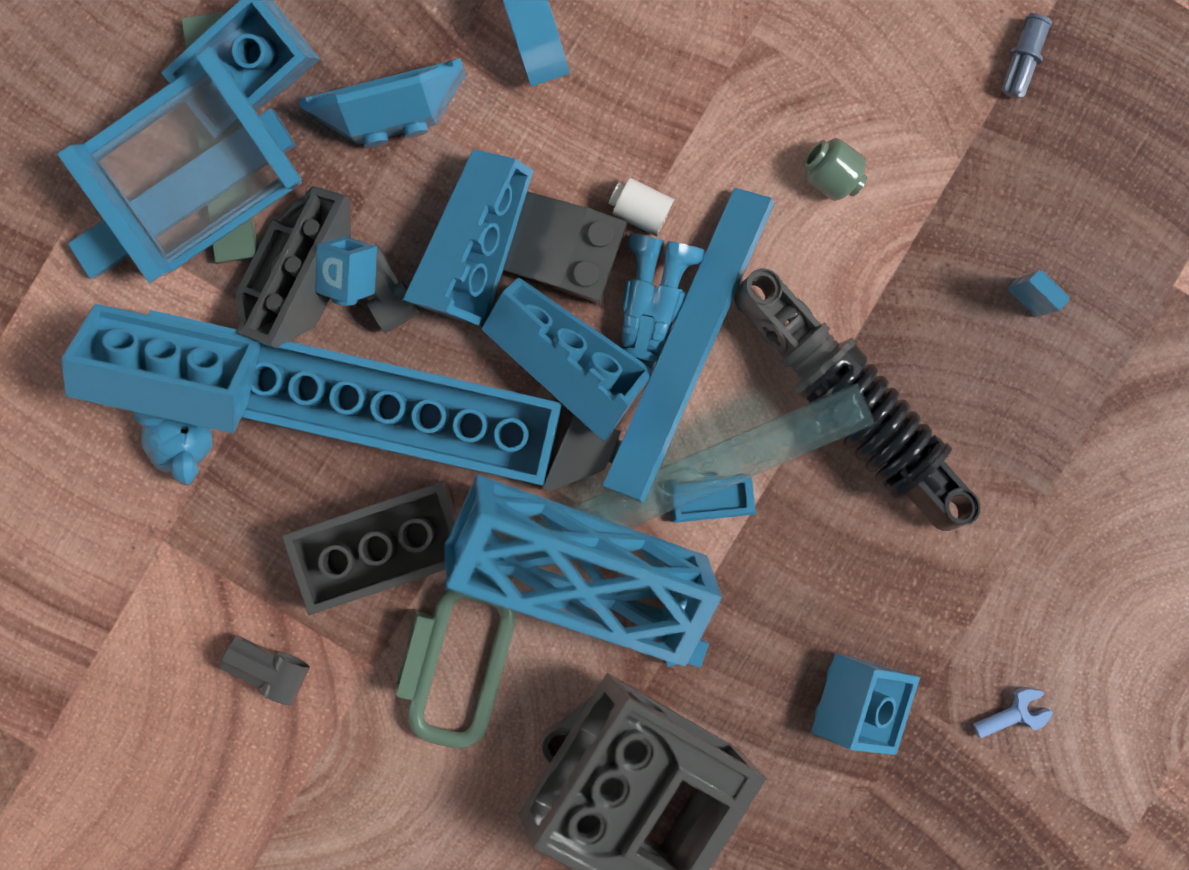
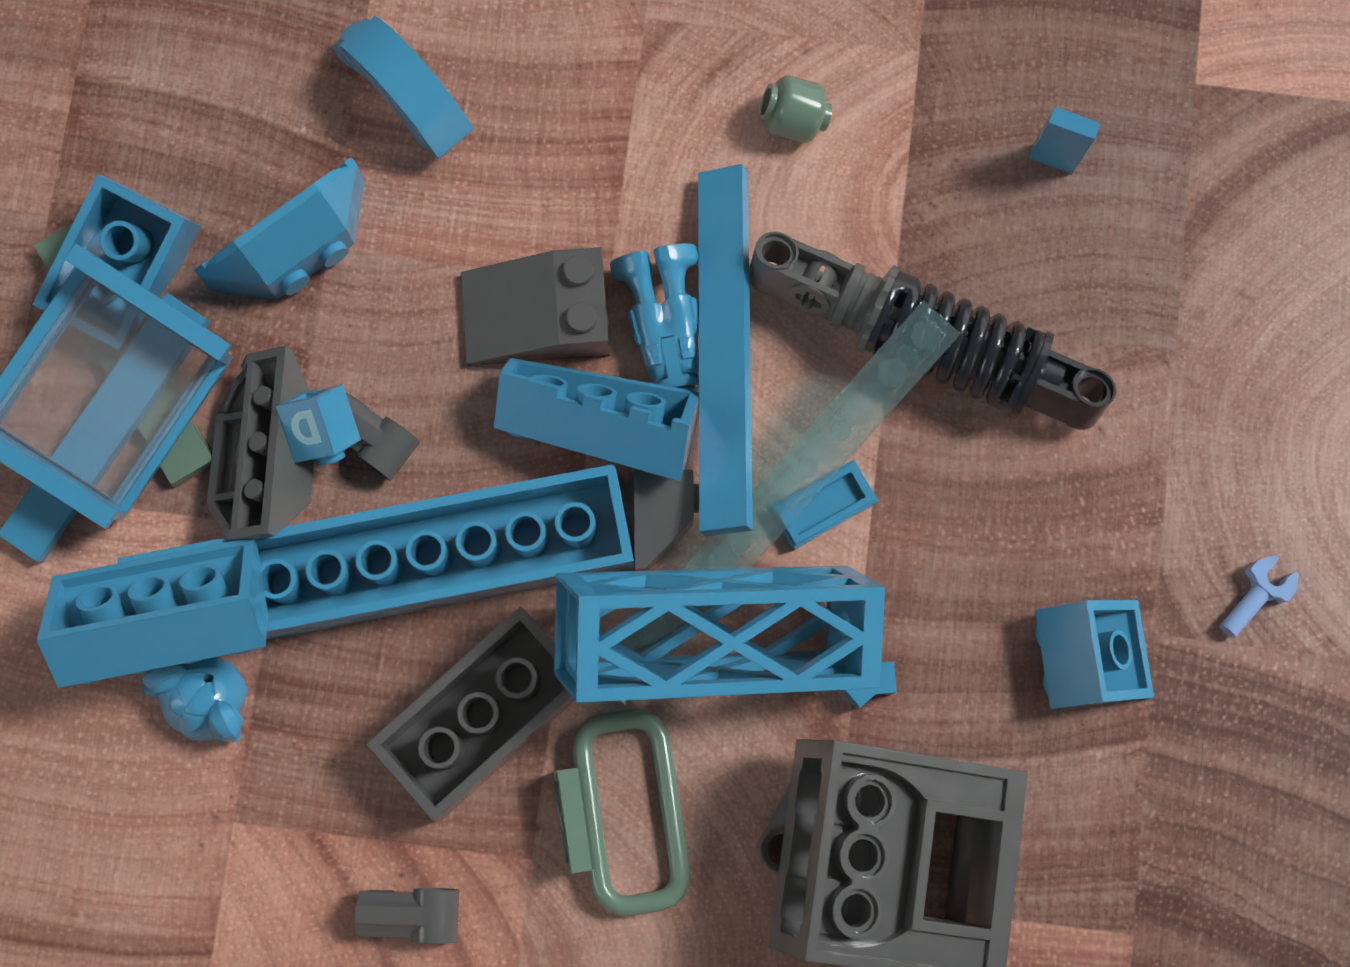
camera: 30 degrees left, 10 degrees down
dark azure wedge [403,149,534,327] -> none
white brick [608,178,675,237] -> none

